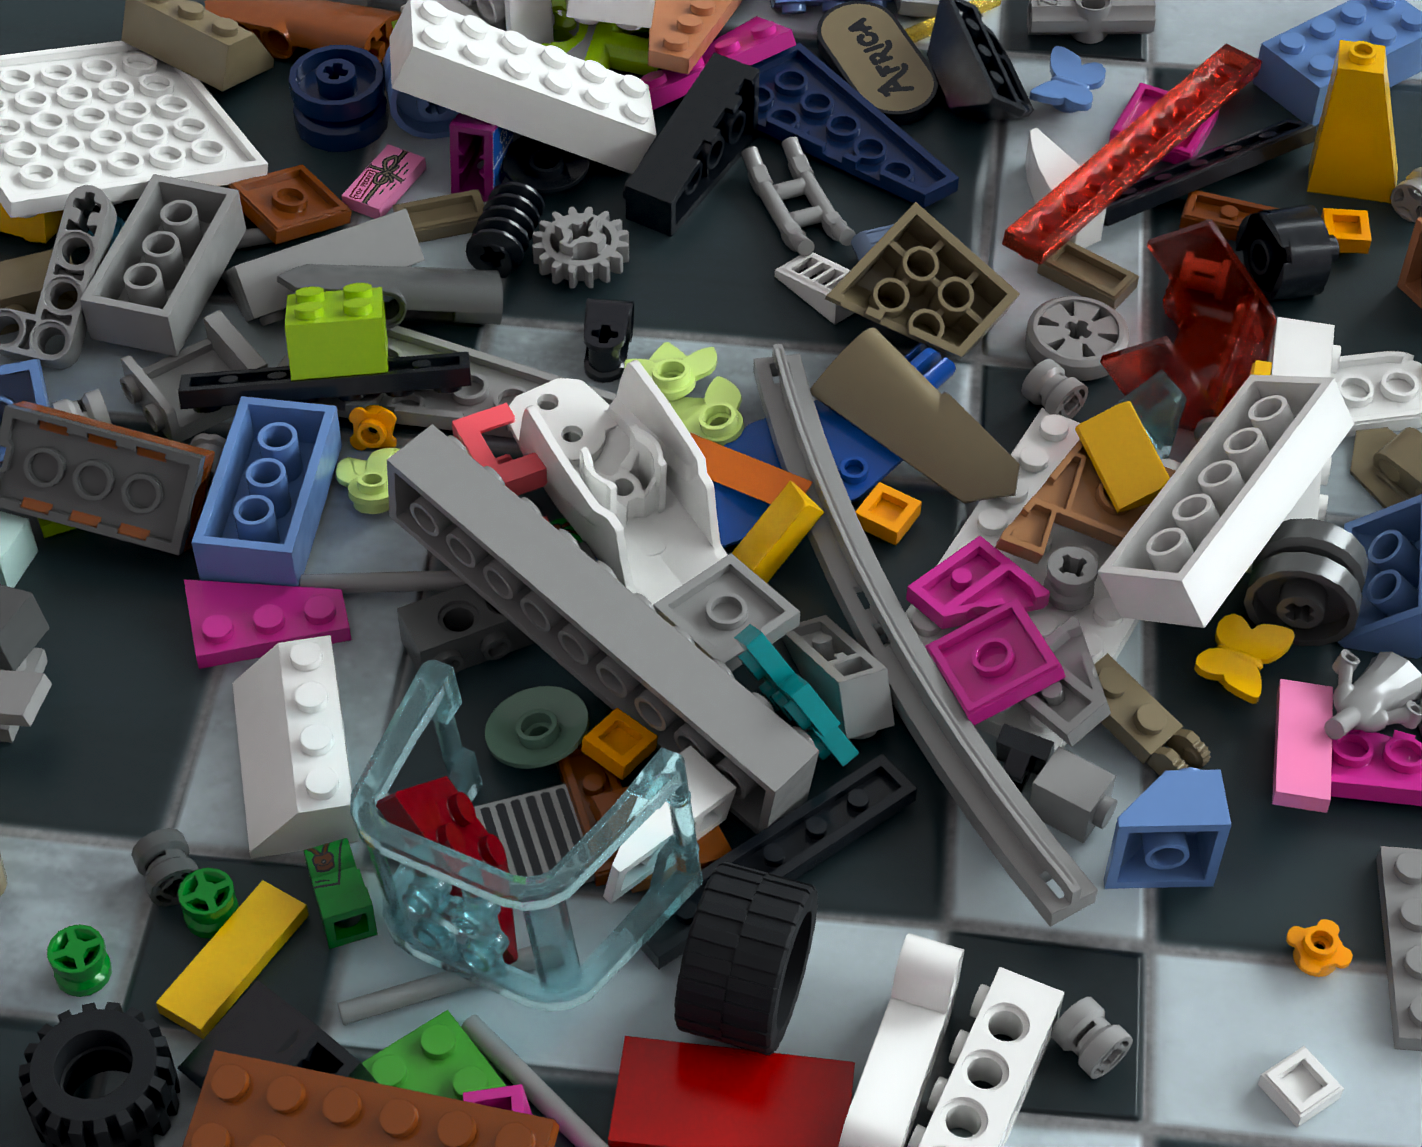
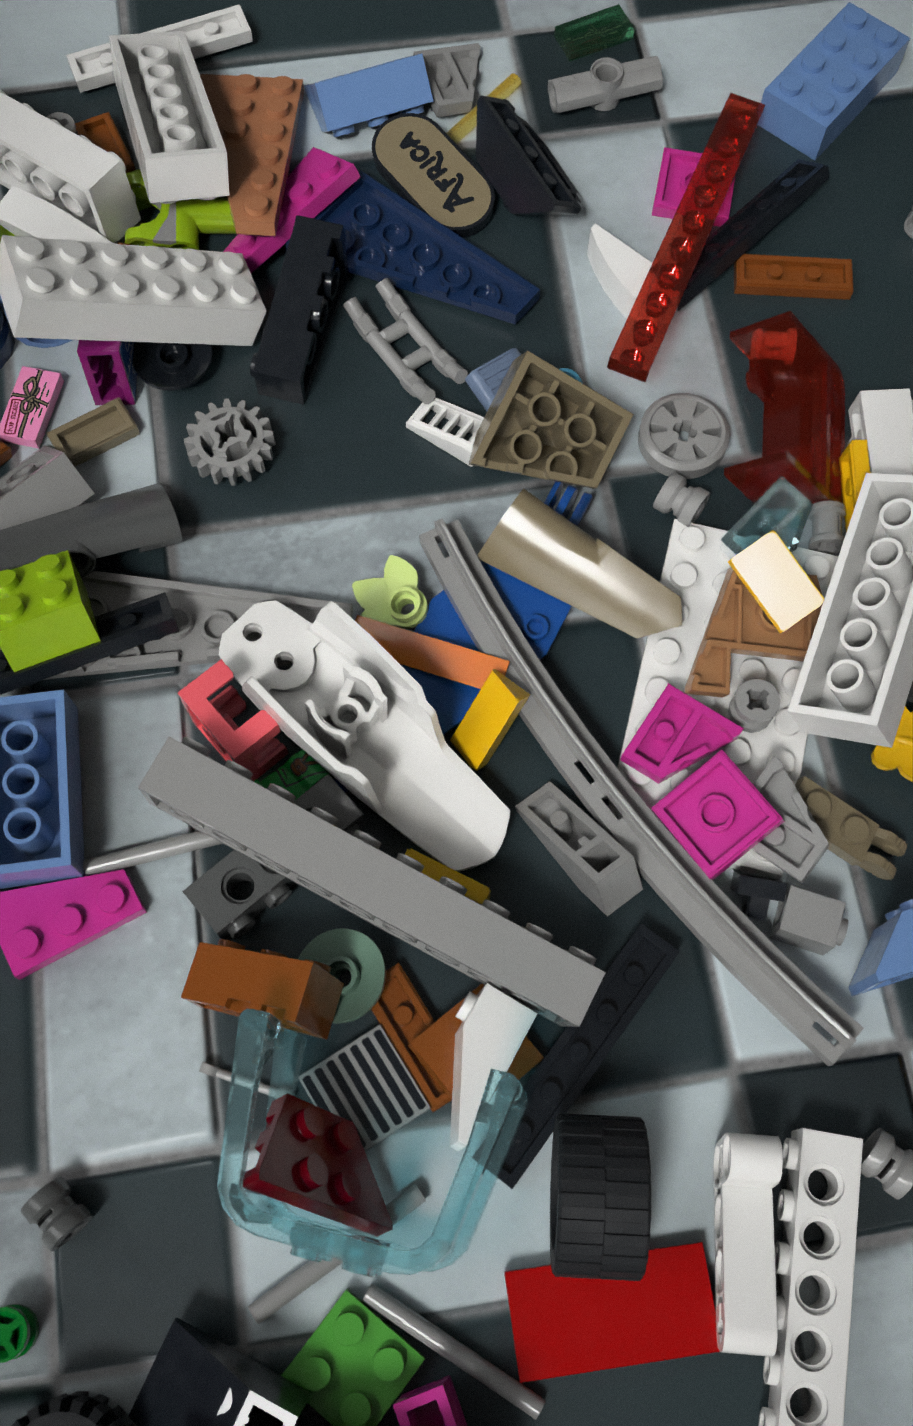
camera: 15 degrees left, 20 degrees up
yellow tile [156,880,309,1039] -> none
green wheel [178,867,239,939] -> none
white slope [232,635,360,859] -> none
green leg [303,838,378,949] -> none
yellowish green plate [336,447,400,514] -> none
light orange plate [349,405,397,451] -> none
black piece [466,182,545,278] -> none
light orange plate [581,708,658,780] -> none
black piece [584,298,634,383] -> none
yellowish green plate [625,342,718,401] -> none
light grey plate [653,553,800,672] -> none
teal plate [734,624,859,767] -> none
light orange plate [855,482,922,546] -> none
medium blue animal [1029,46,1106,113] -> none
dark tan tile [1037,238,1139,309] -> none
black brick [1236,204,1339,302] -> none
yellow slope [1307,40,1398,203] -> none
light orange plate [1321,208,1372,254] -> none
none -> dark orange wedge [181,939,344,1040]

